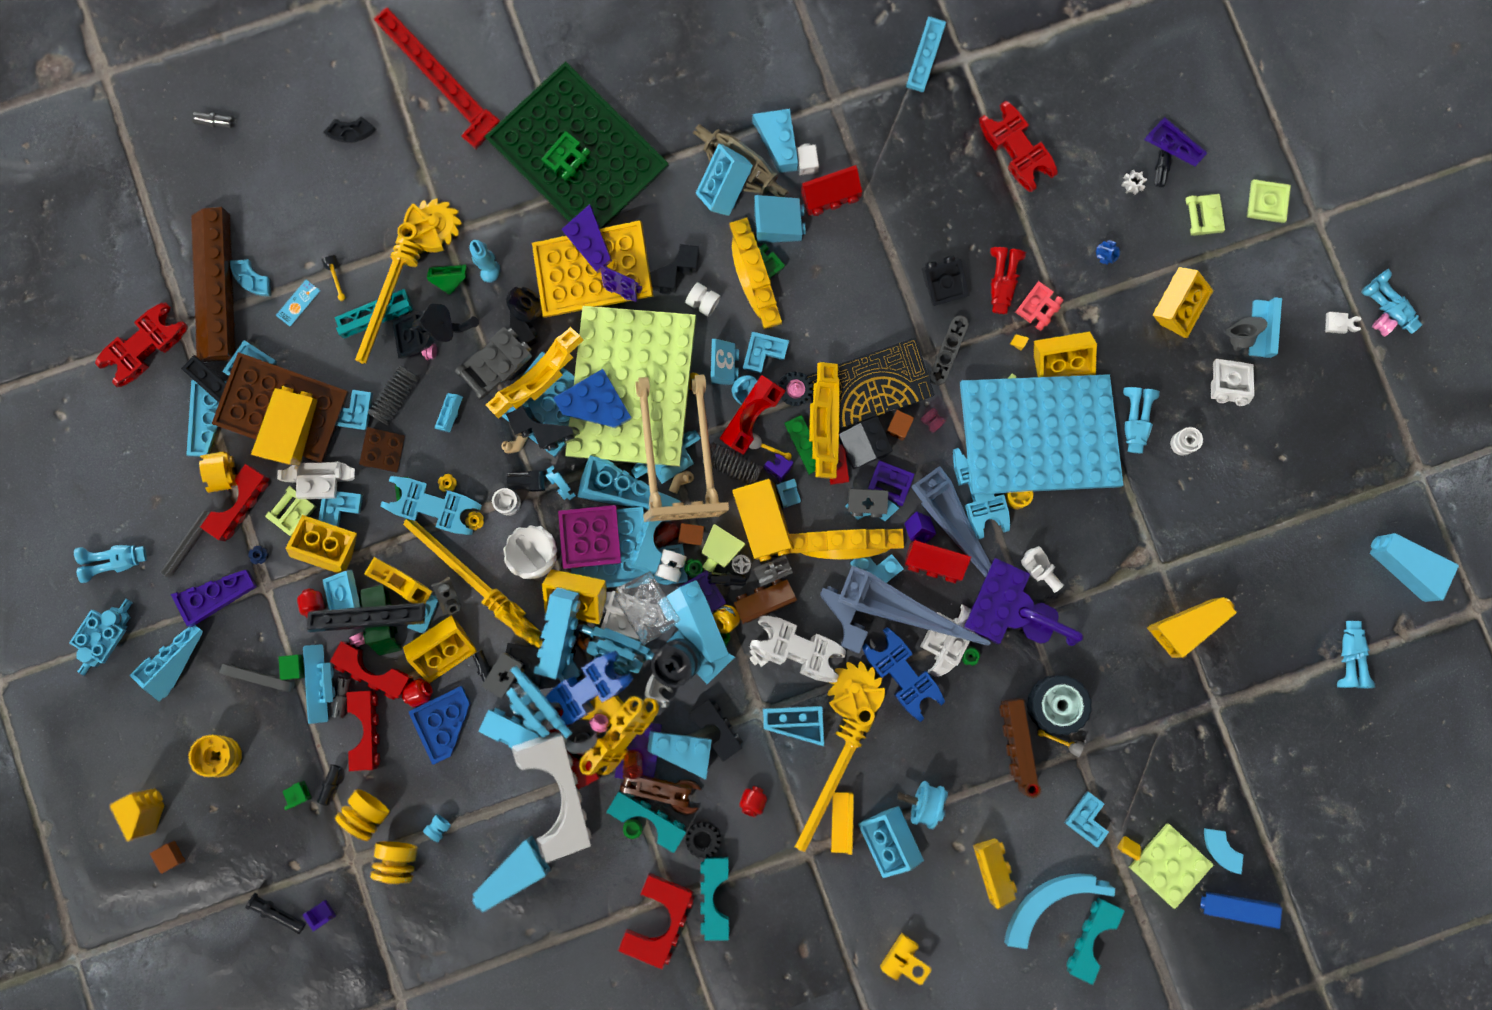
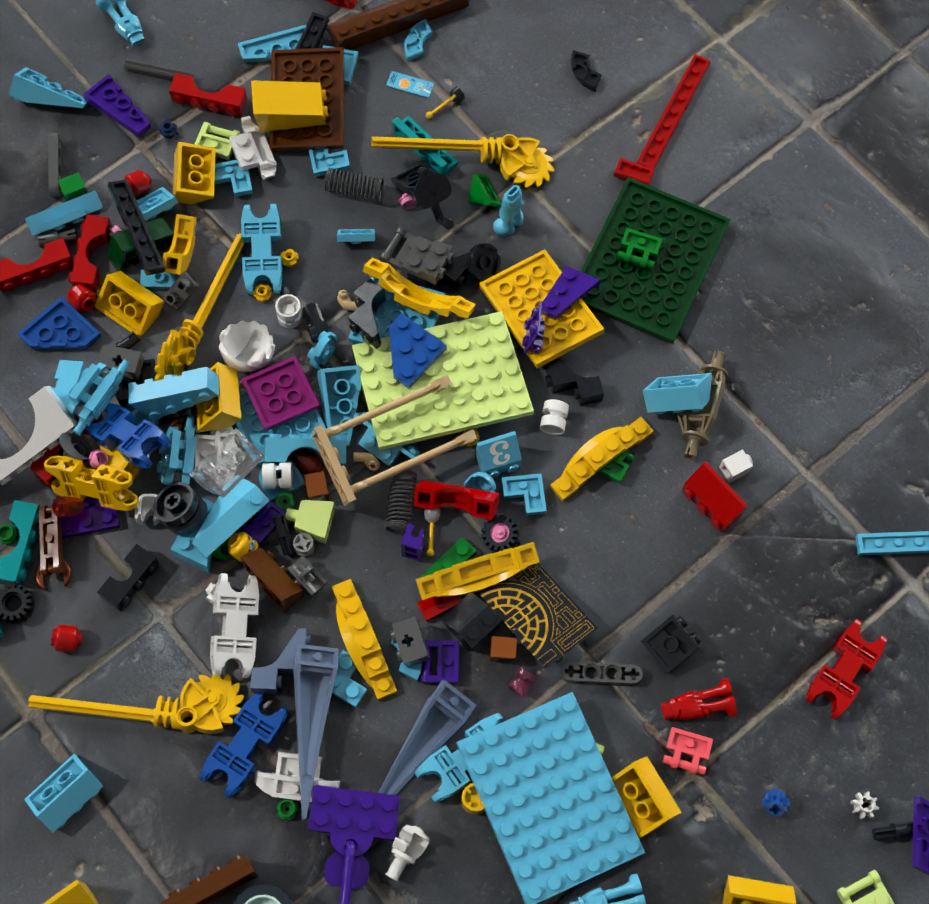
camera: 65 degrees right, 15 degrees down
medium azure piece [69,599,133,675] -> none
yellow brick [199,451,237,493] -> none
reddish brown hinge [359,427,405,473] -> none
medium azure wedge [647,731,712,779] -> none
yellow slope [732,479,793,562] -> none
medium azure wedge [753,109,798,173] -> none
medium azure slope [754,195,805,244] -> none
medium azure wedge [763,706,824,746] -> none
medium azure panel [776,479,801,508] -> none
yellow panel [831,792,854,855] -> none
medium azure wheel [897,781,948,829] -> none
red slope [904,540,971,584] -> none
dark purple panel [905,511,936,543] -> none
yellow piece [1010,334,1029,350] -> none

